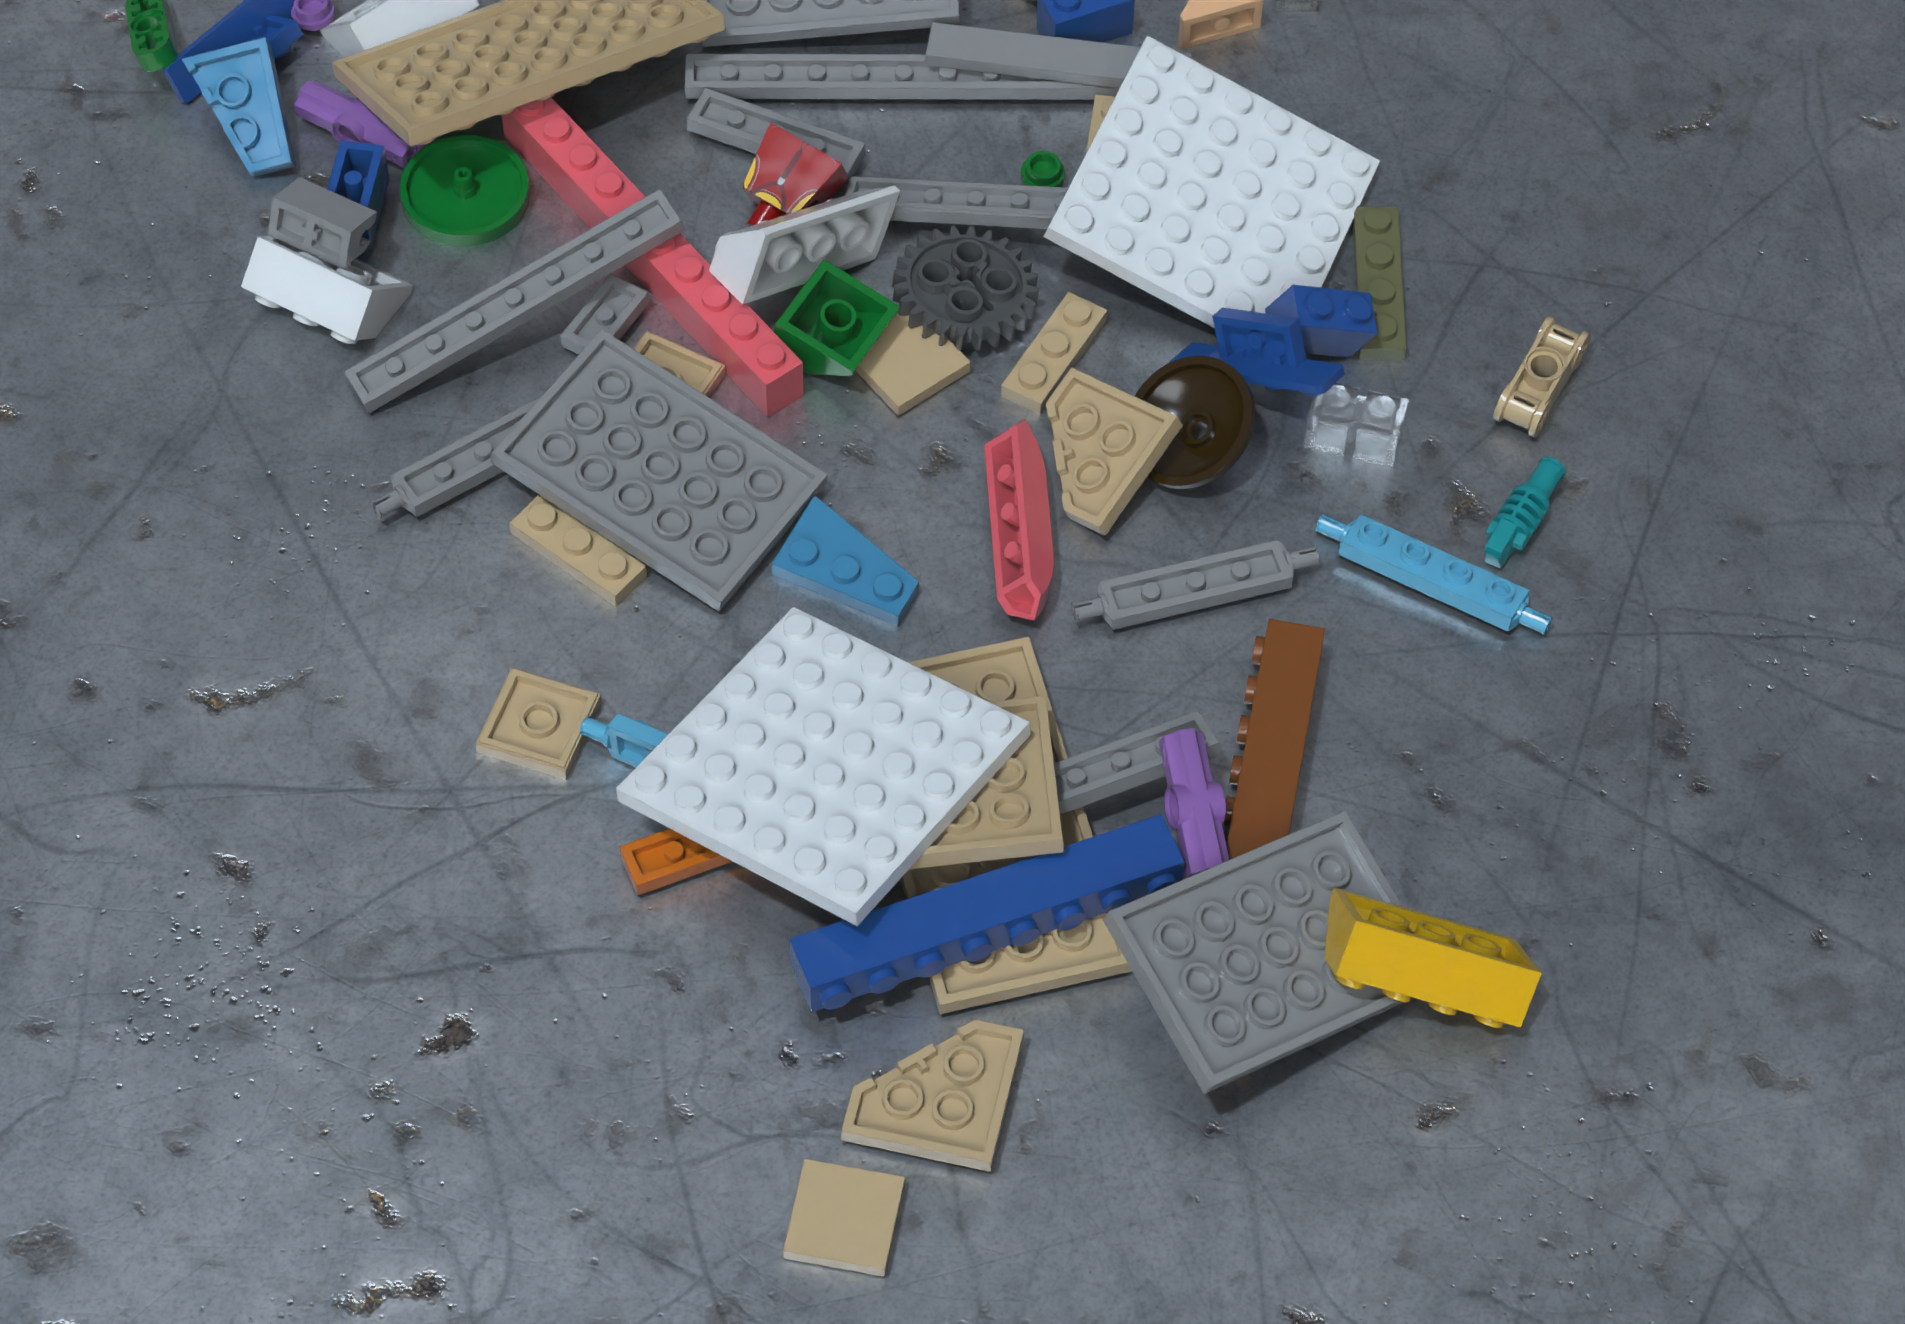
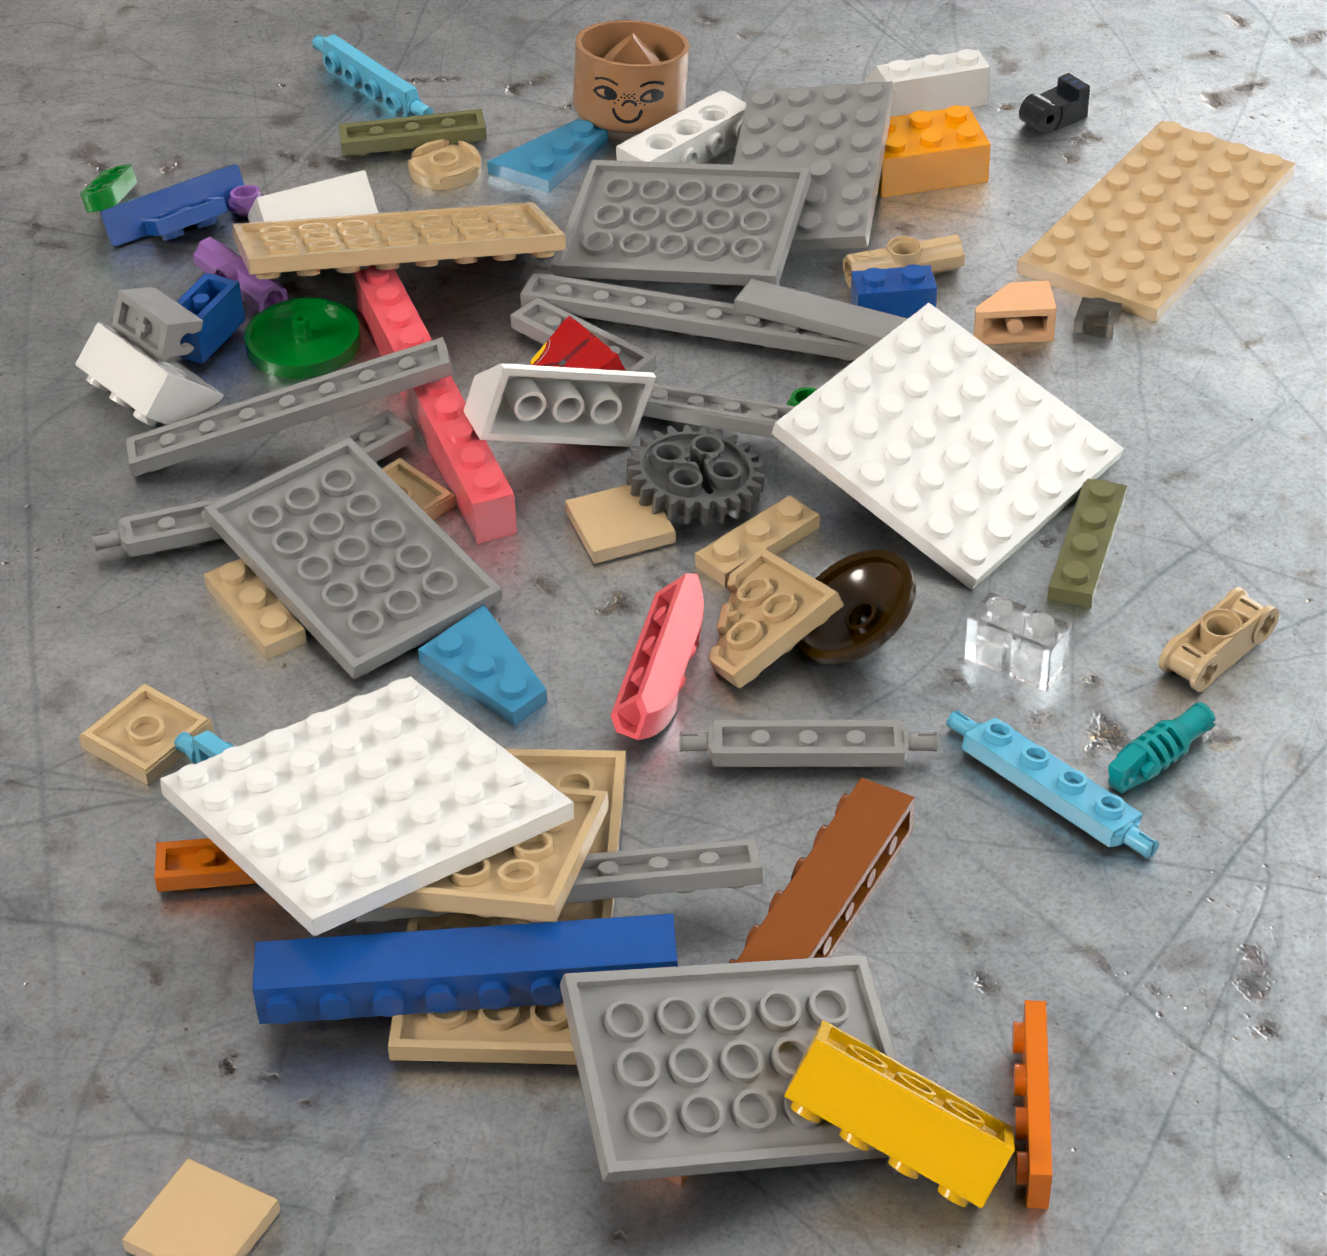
camera: 20 degrees right, 15 degrees down
dark azure wing [182,37,296,177] -> none
green slope [773,259,900,376] -> none
tan plate [841,1019,1024,1172] -> none
medium lavender piece [1159,729,1229,878] -> none
blue bracket [1169,307,1345,396] -> none
blue brick [1265,284,1378,358] -> none
none -> orange plate [1012,1000,1053,1209]

